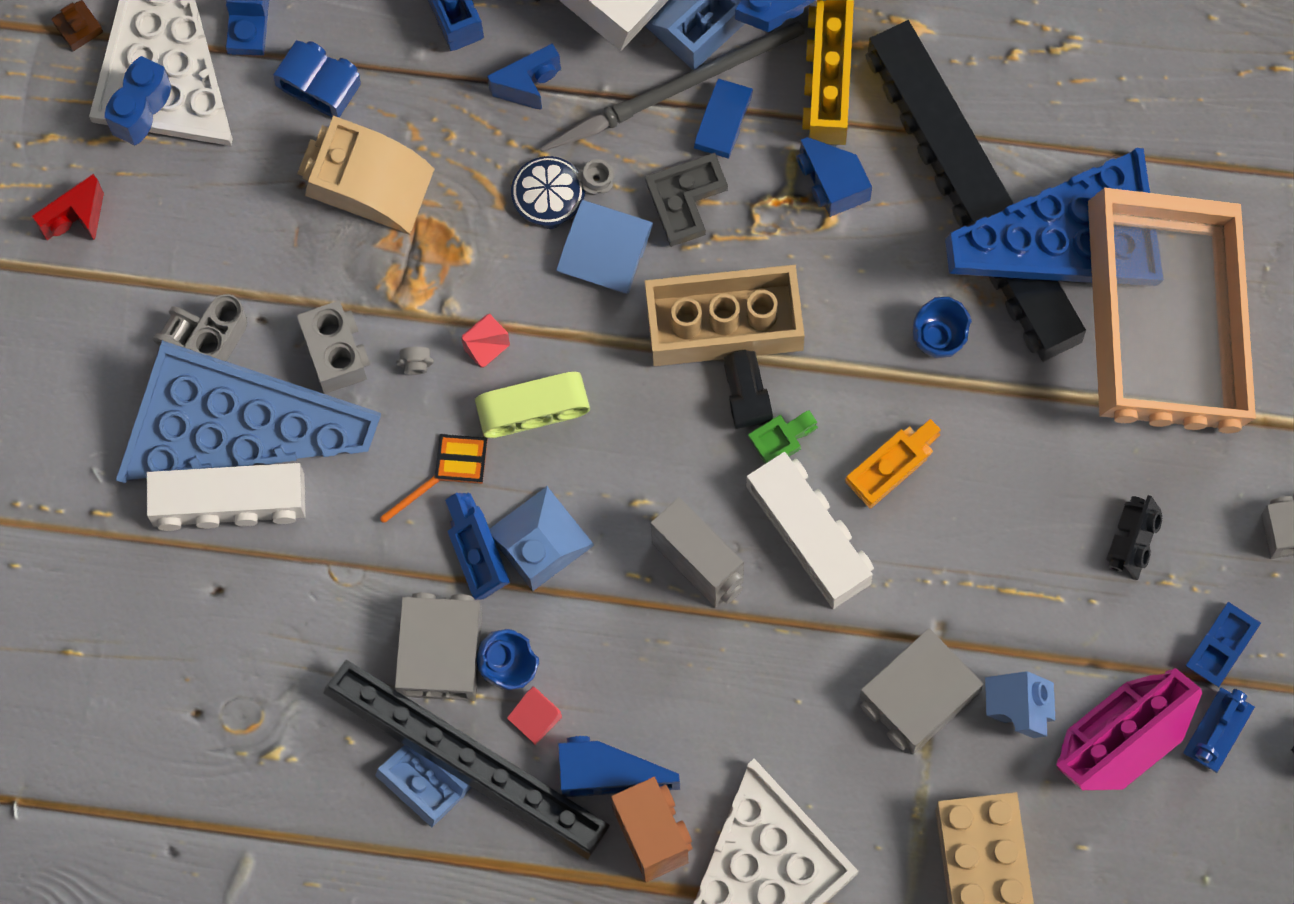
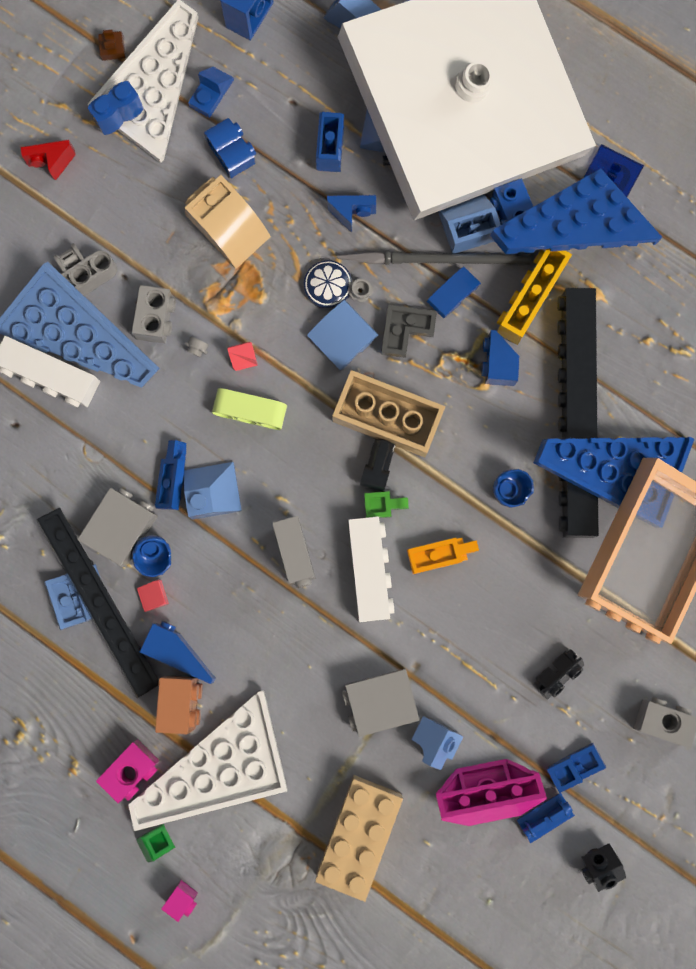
camera: 25 degrees right, 10 degrees up
piece [380,434,488,523] -> none

